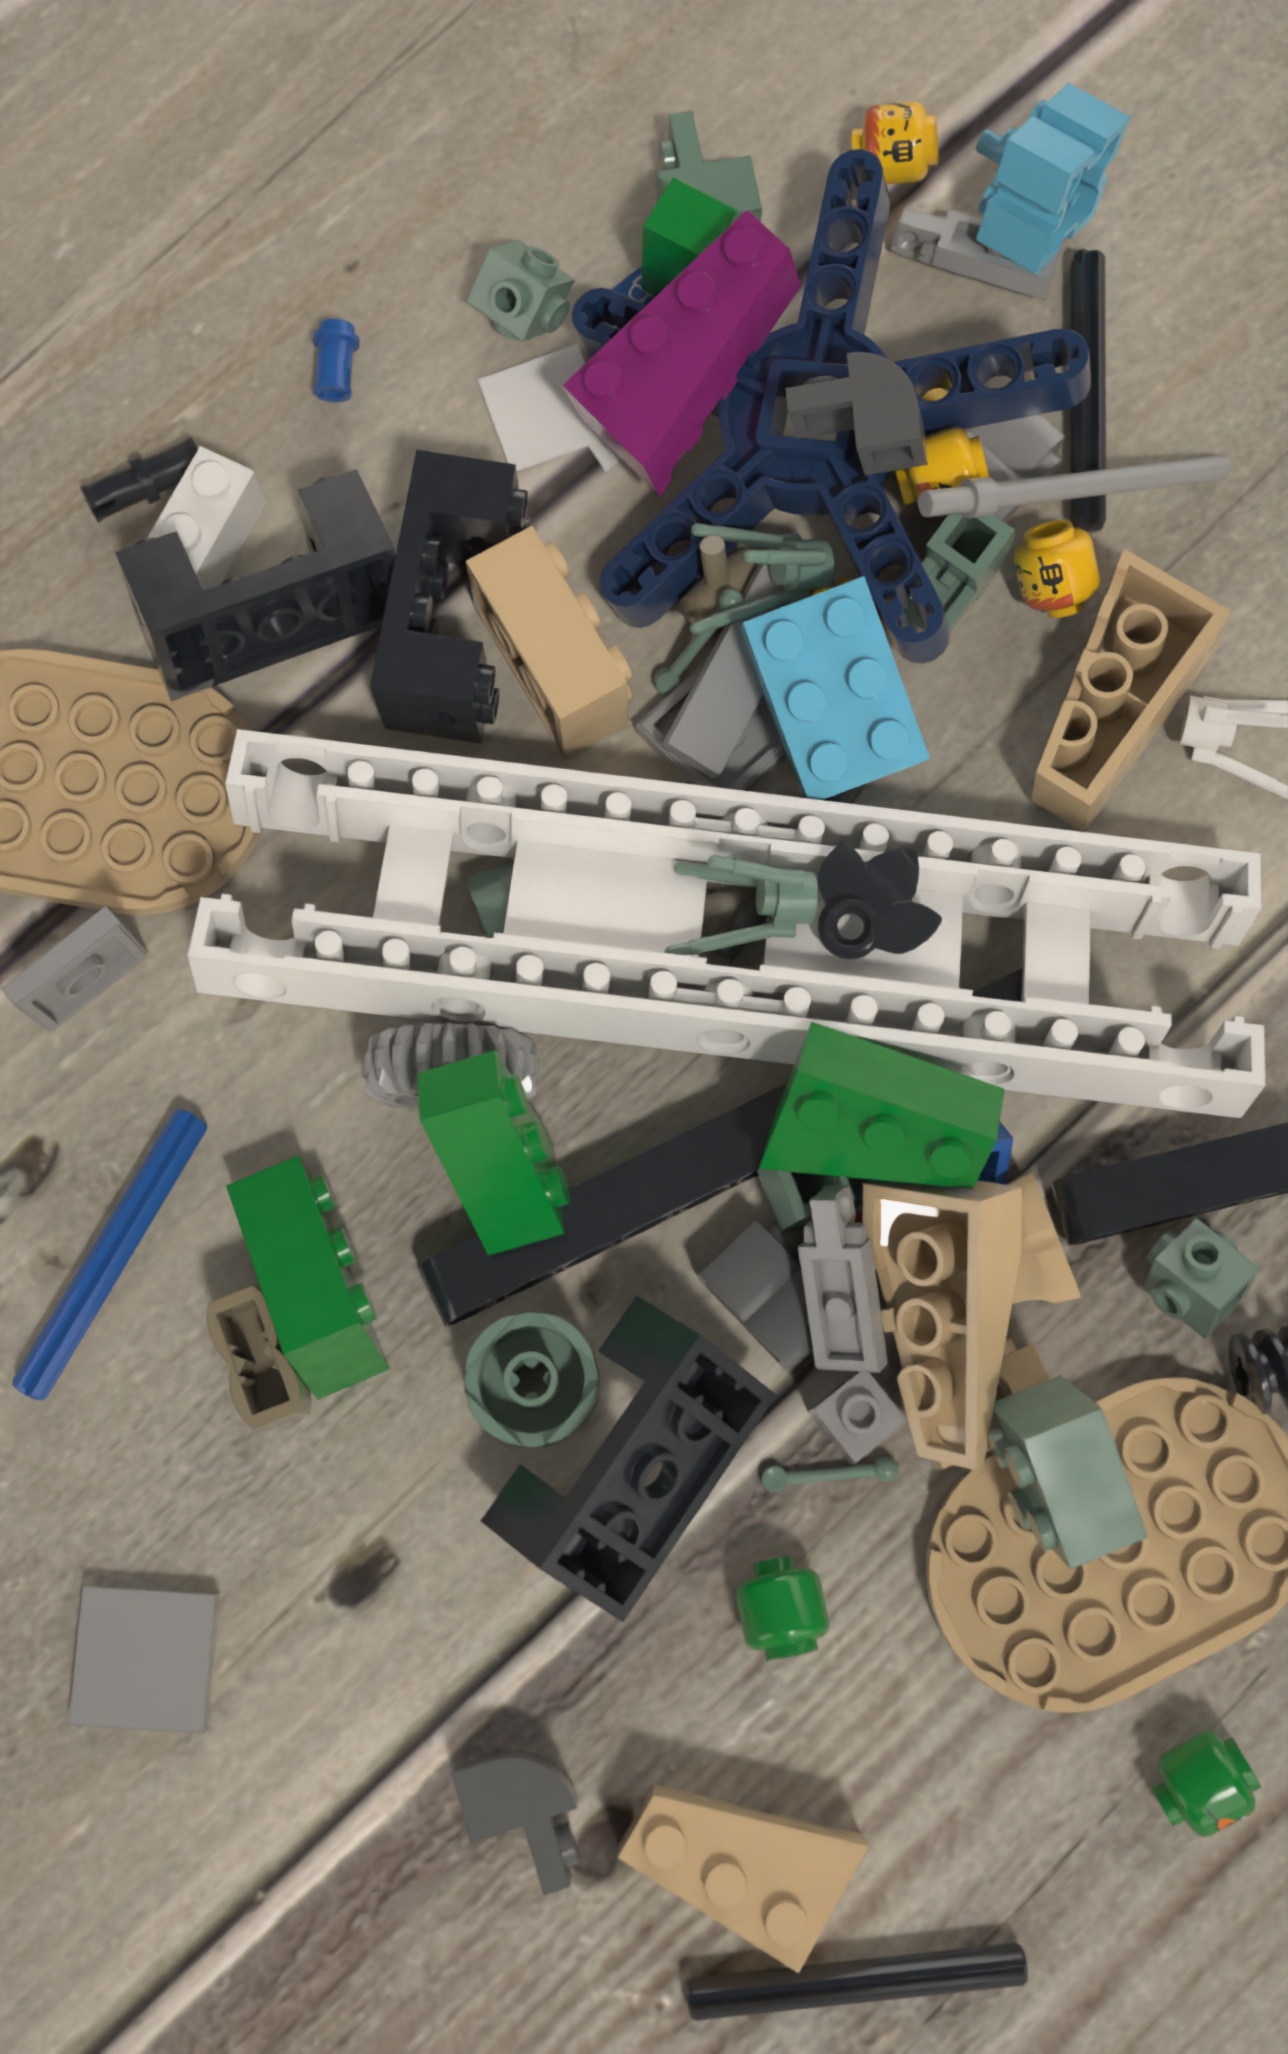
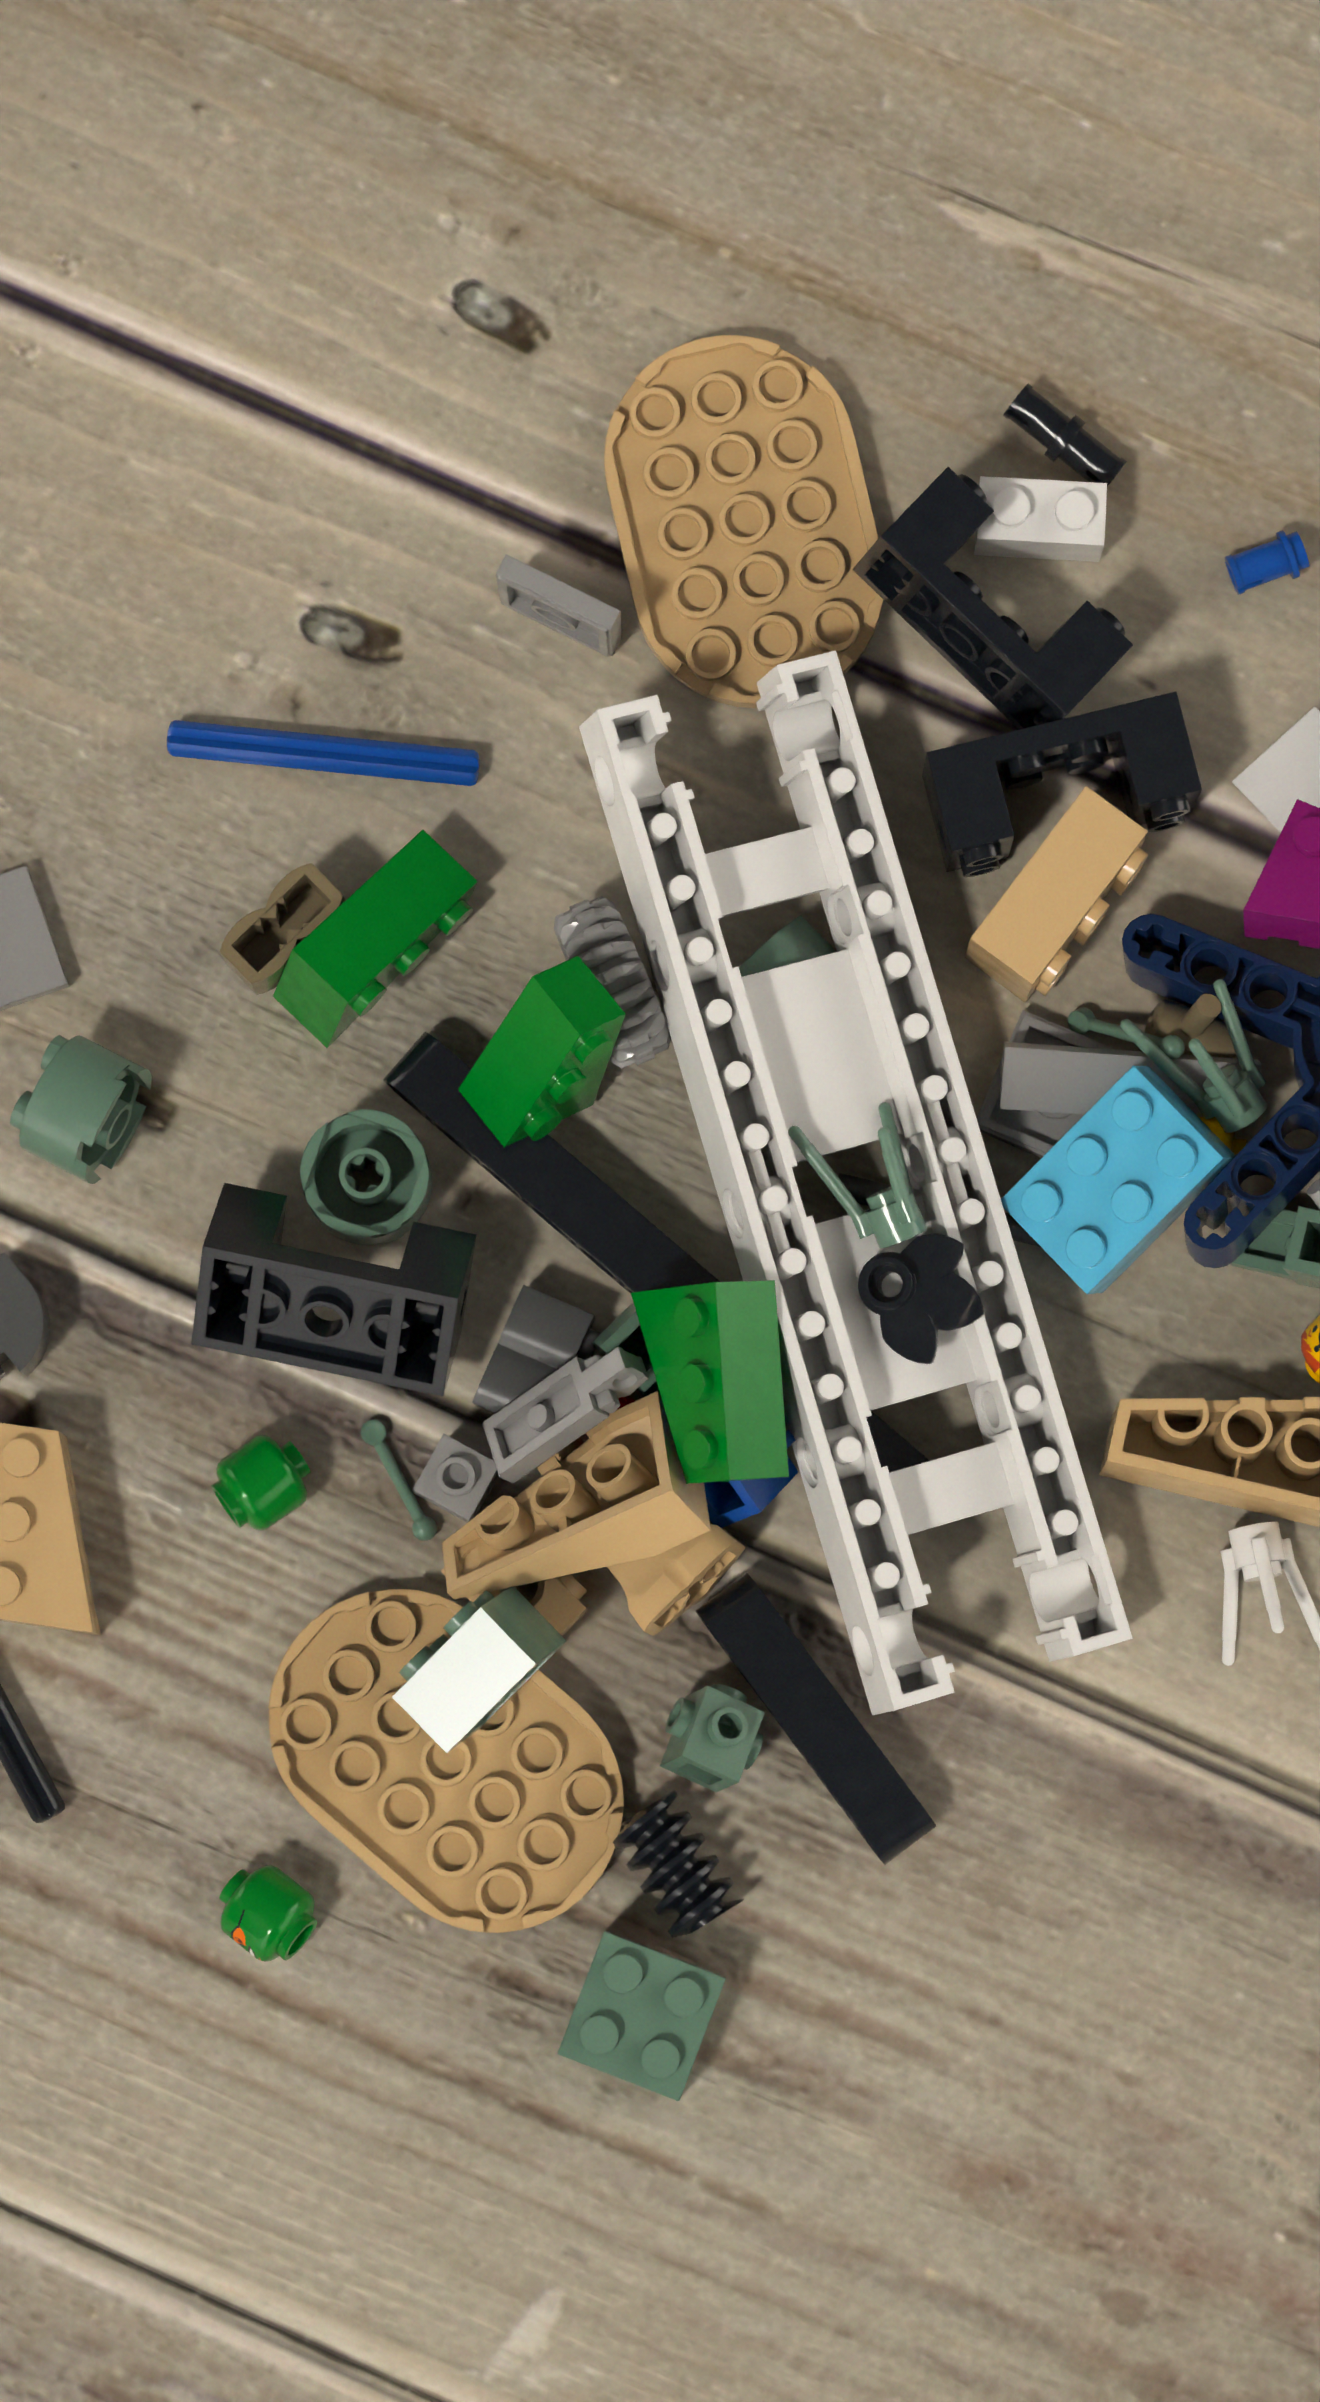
camera: 70 degrees right, 5 degrees up
none -> sand green brick [10,1035,152,1184]

